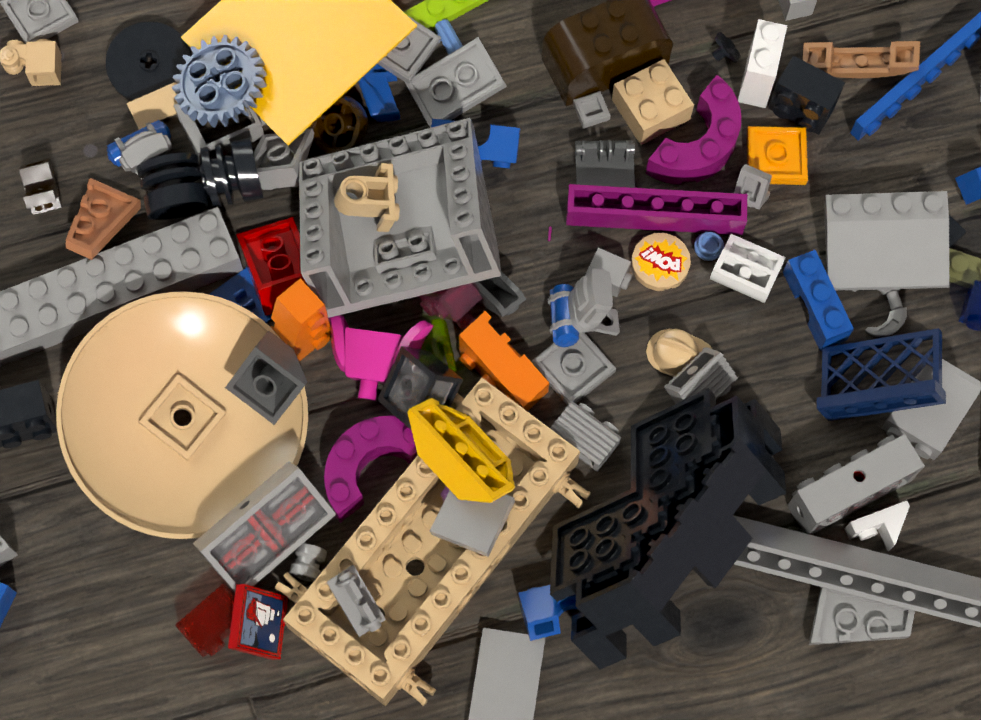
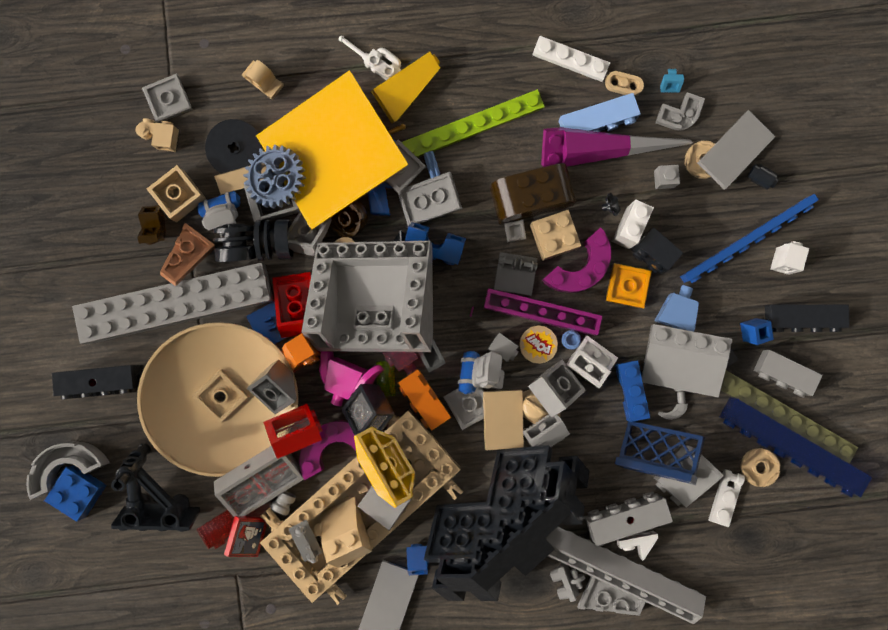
camera: 15 degrees right, 15 degrees up
tan pin [334,163,400,232] -> none
light grey brick [550,401,621,472] -> none
light grey bracket [734,164,772,209] -> none
medium nougat slope [802,41,921,78] -> none
none -> black plate [111,443,200,532]
none -> tan brick [147,165,206,222]
none -> red window [263,404,323,459]
none -> tan slope [321,497,372,568]
none -> tan tile [483,390,524,450]
none -> light grey brick [528,360,586,418]
none -> light grey hips [550,562,585,602]
none -> medium blue torso [655,285,699,332]

